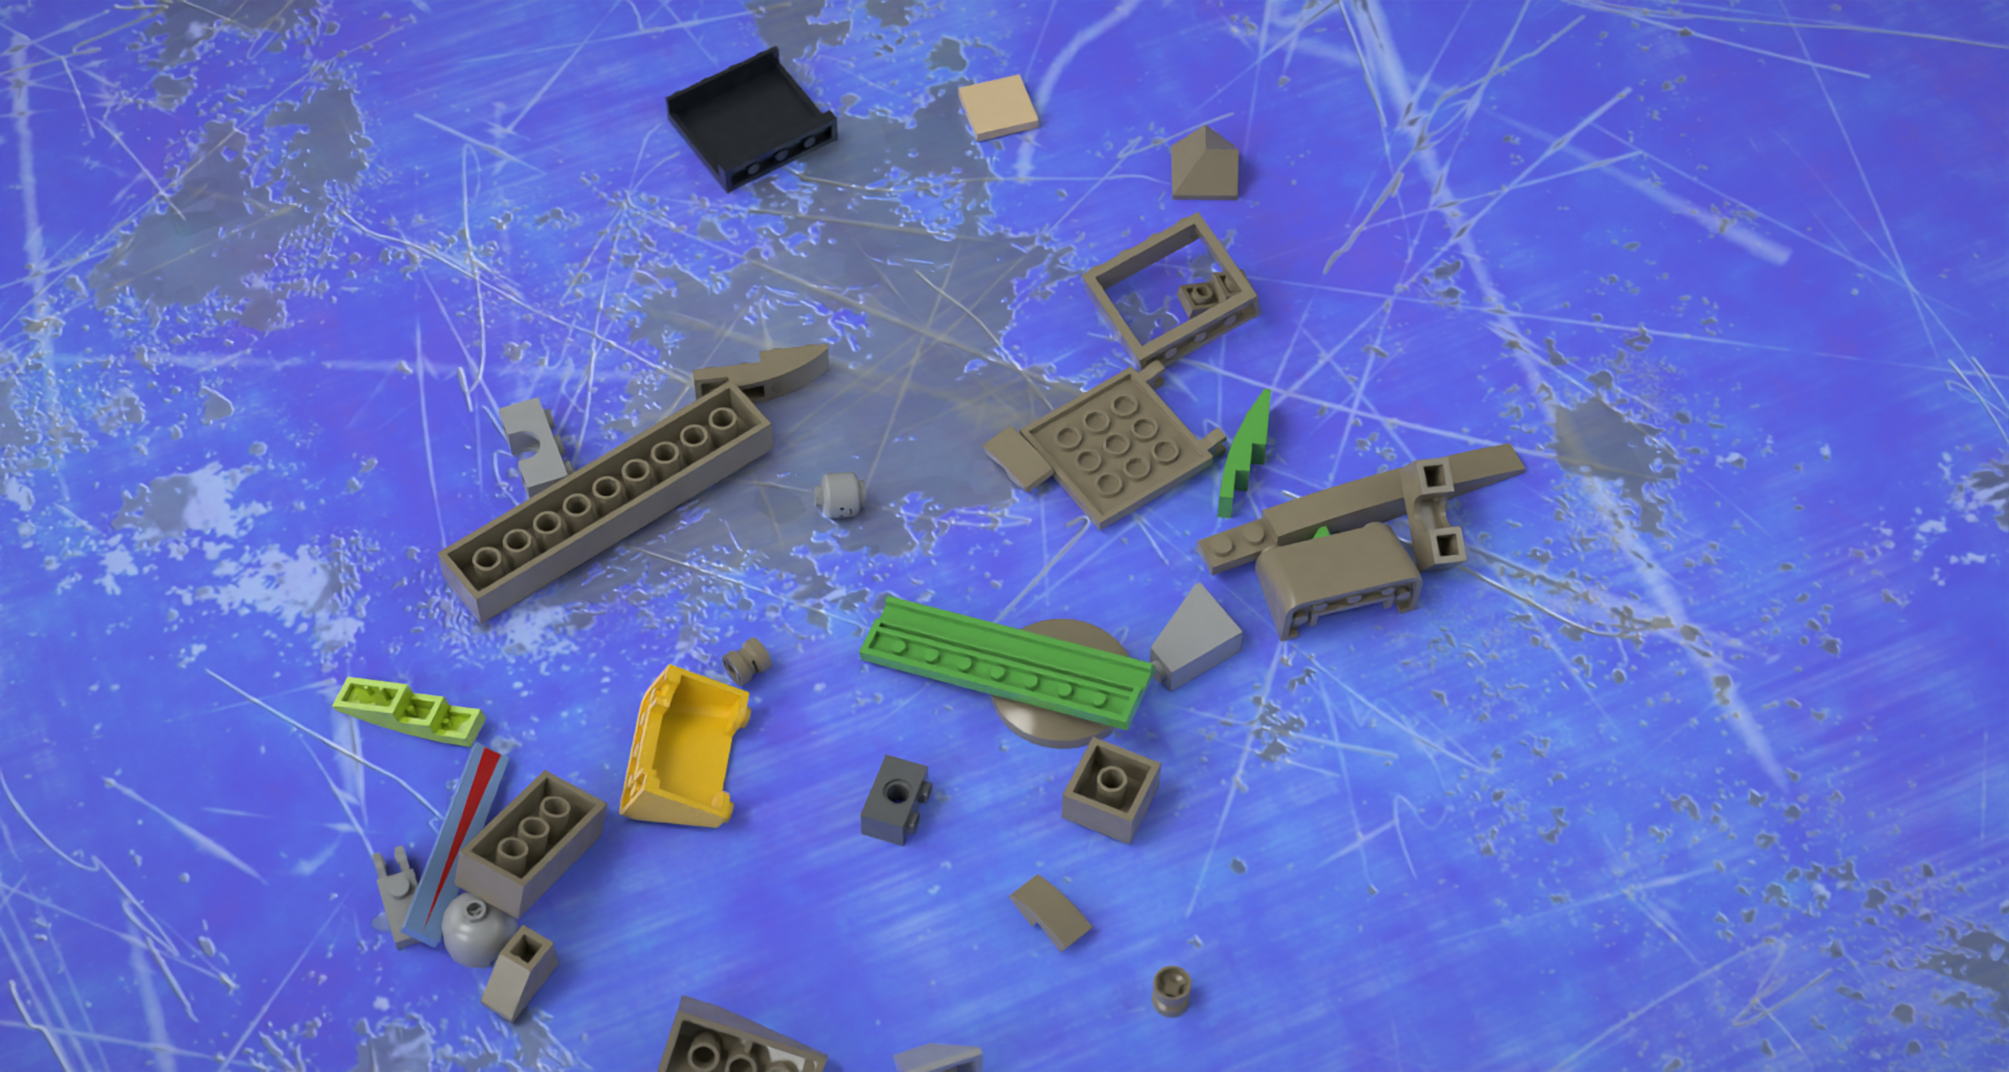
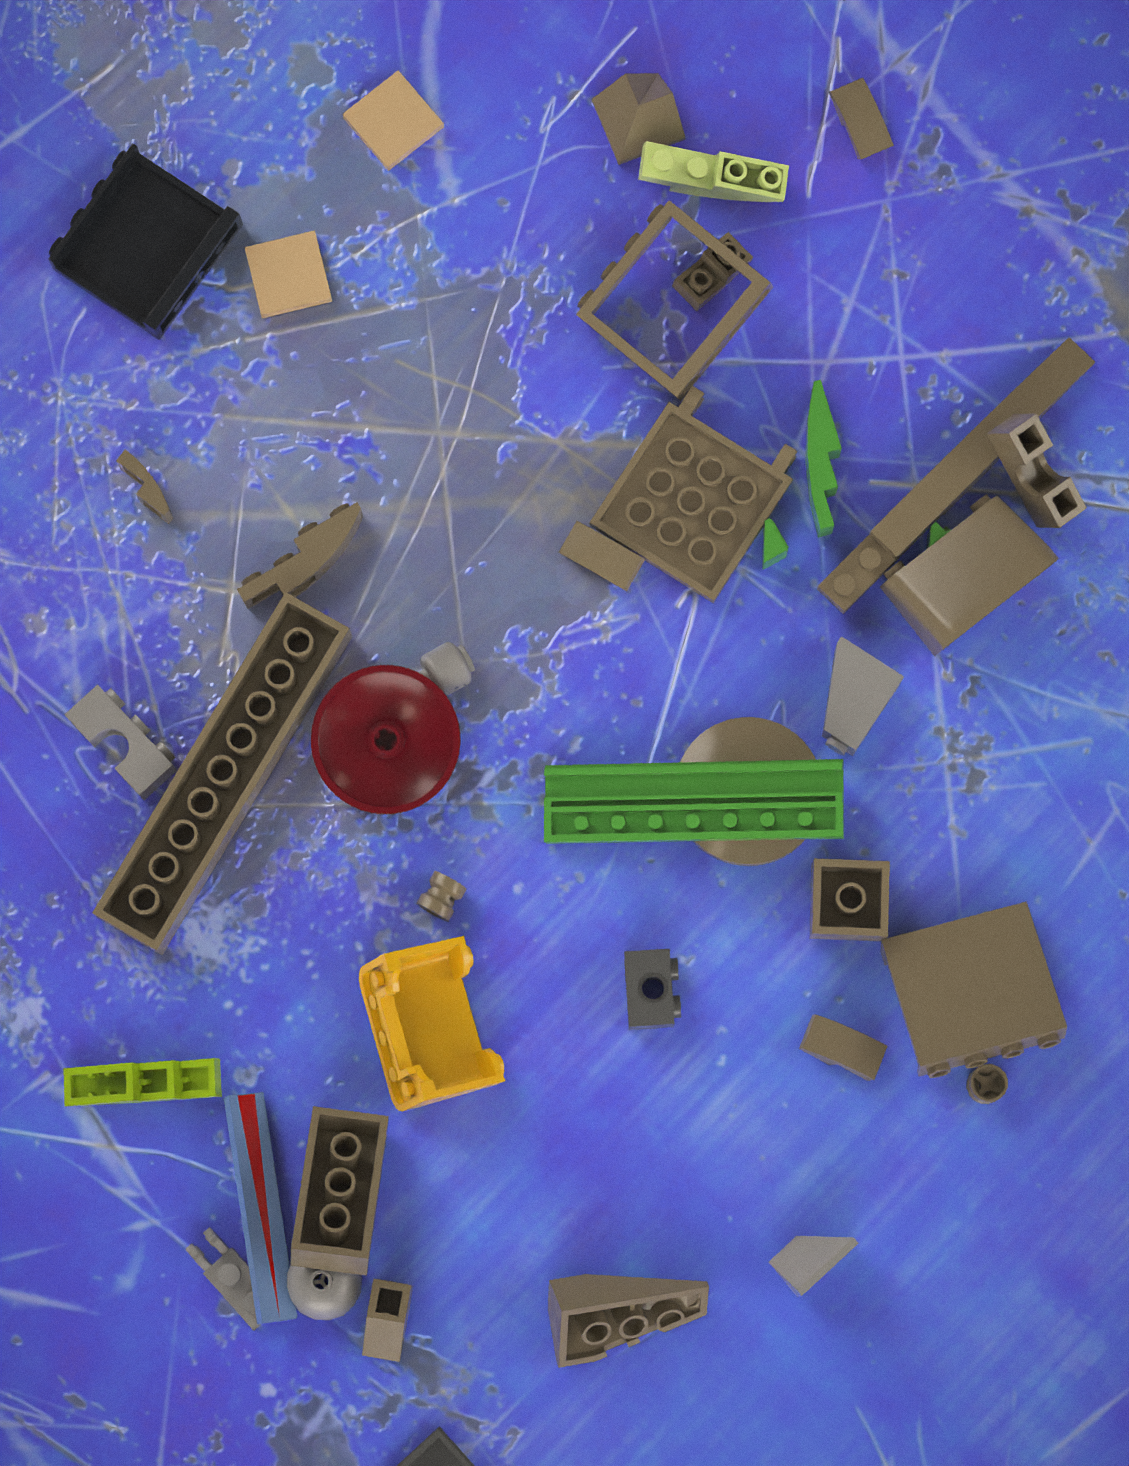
camera: 20 degrees left, 25 degrees up
none -> dark tan slope [116,449,173,524]
none -> tan tile [244,230,333,319]
none -> dark red dish [311,665,461,814]
none -> yellowish green slope [638,141,789,202]
none -> bright green slope [762,518,789,570]
none -> dark tan slope [829,78,894,160]
none -> dark tan panel [880,901,1067,1078]

